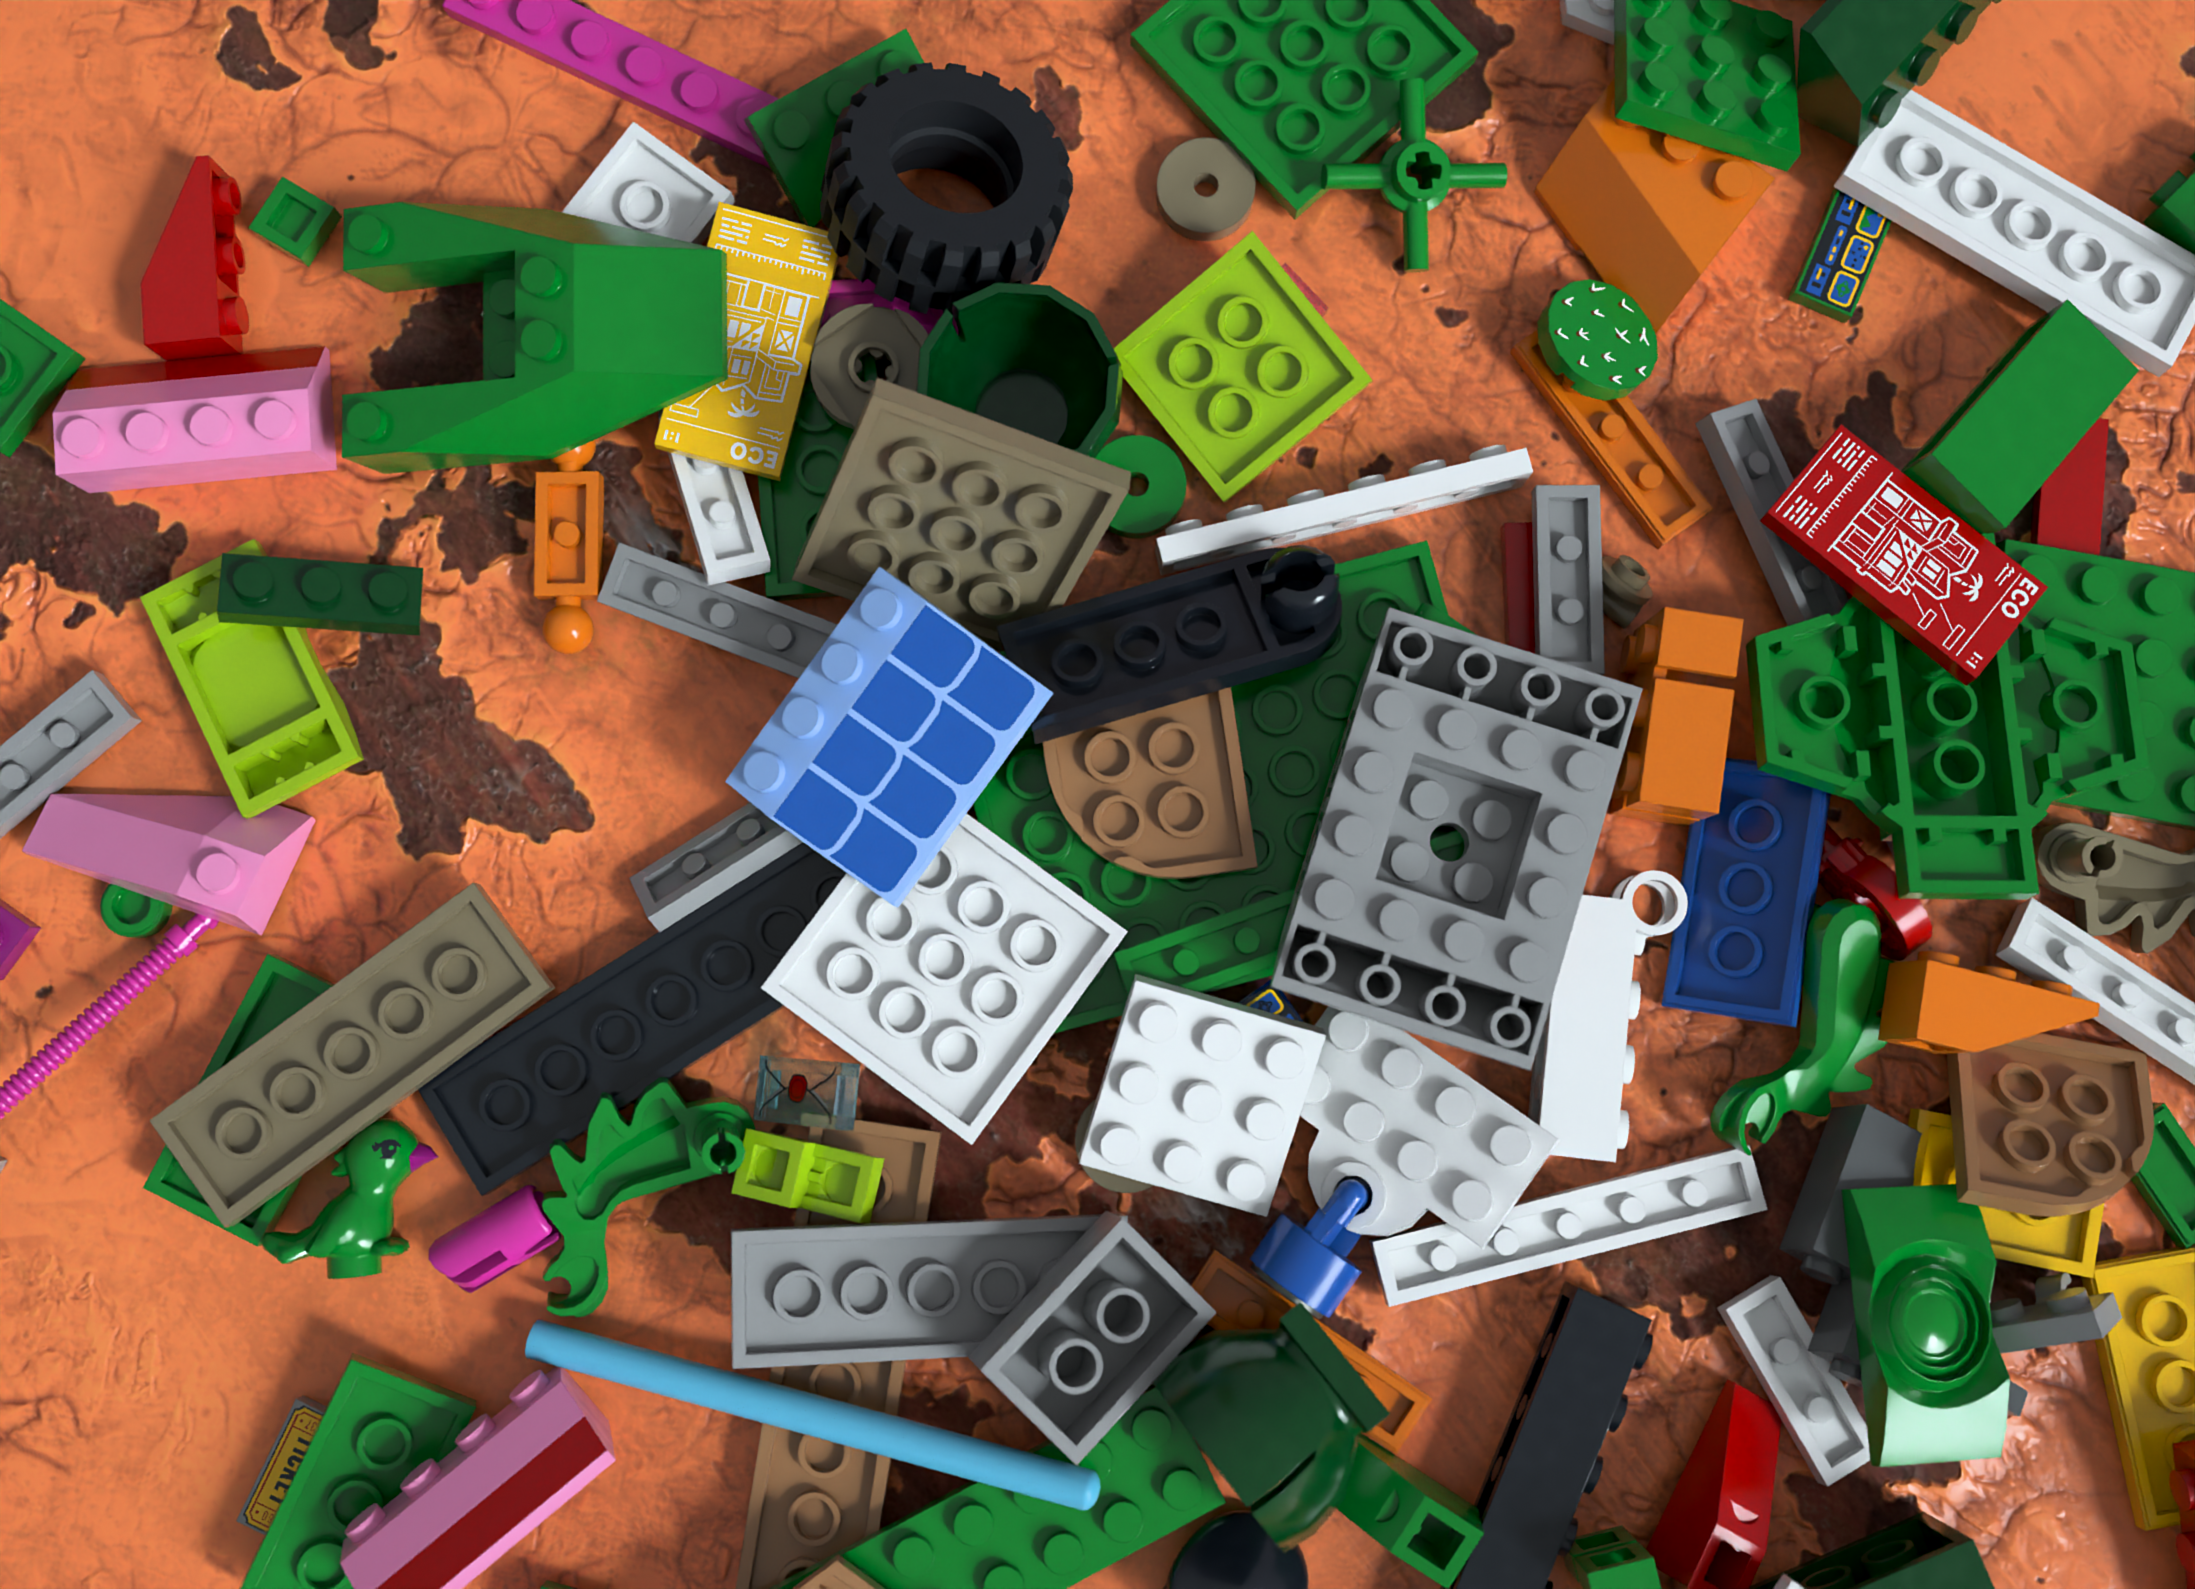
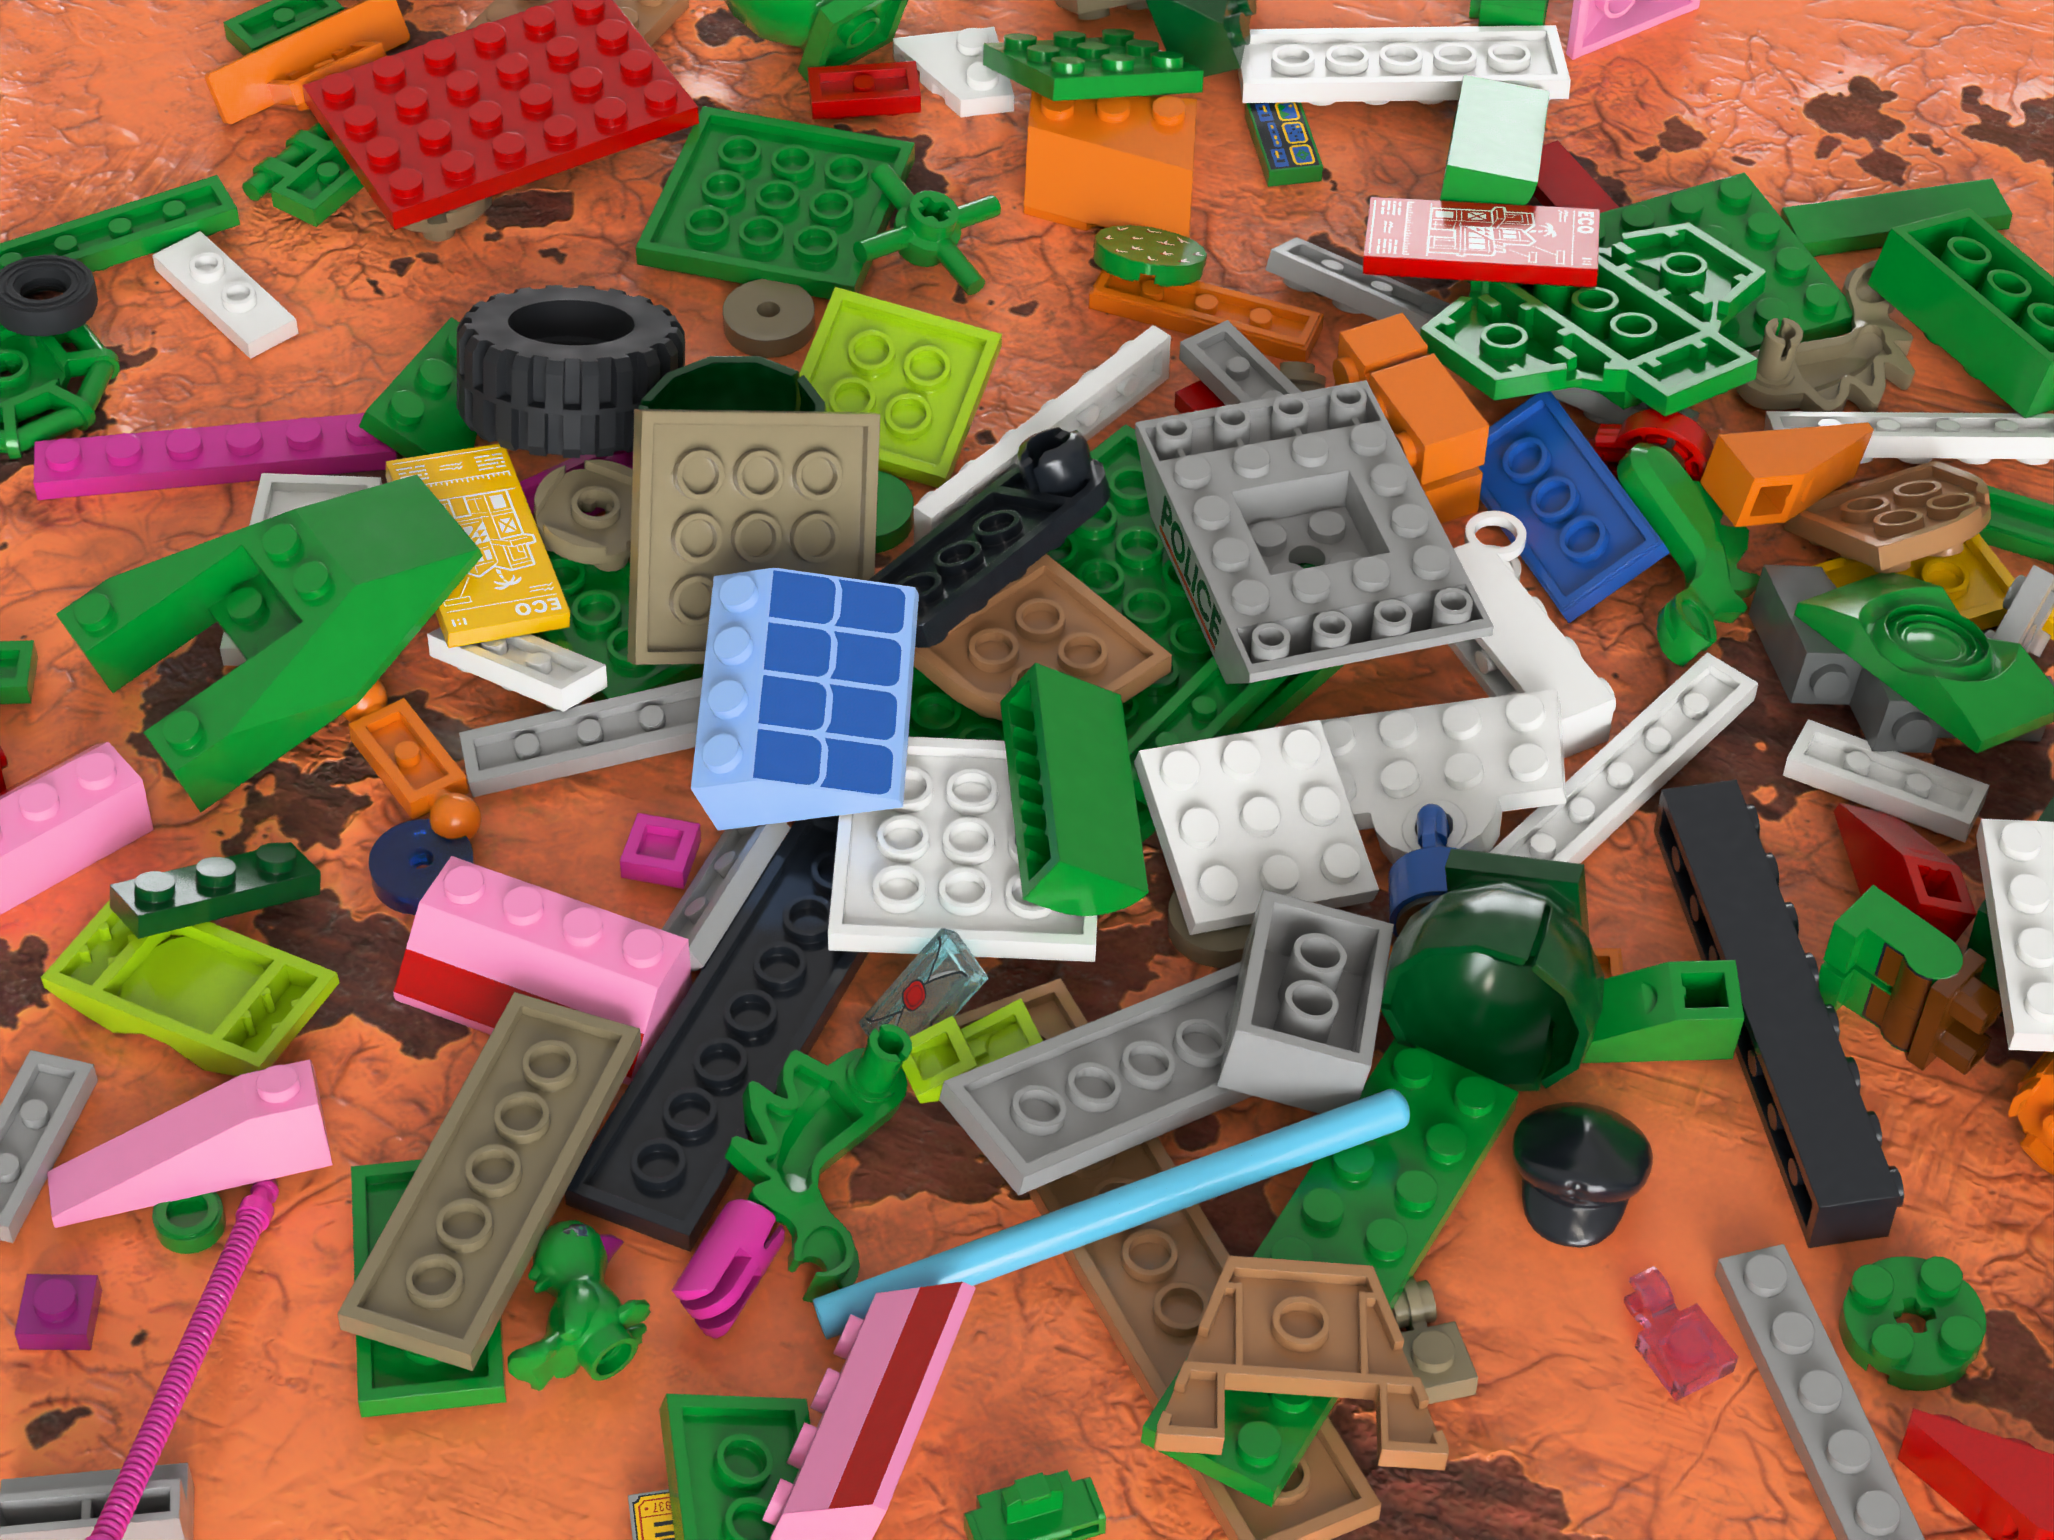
camera: 35 degrees left, 35 degrees down
none -> clear blue piece [369,819,475,915]
none -> bright pink slope [393,856,692,1085]
none -> dark pink plate [620,813,701,889]
none -> green brick [1000,663,1149,916]

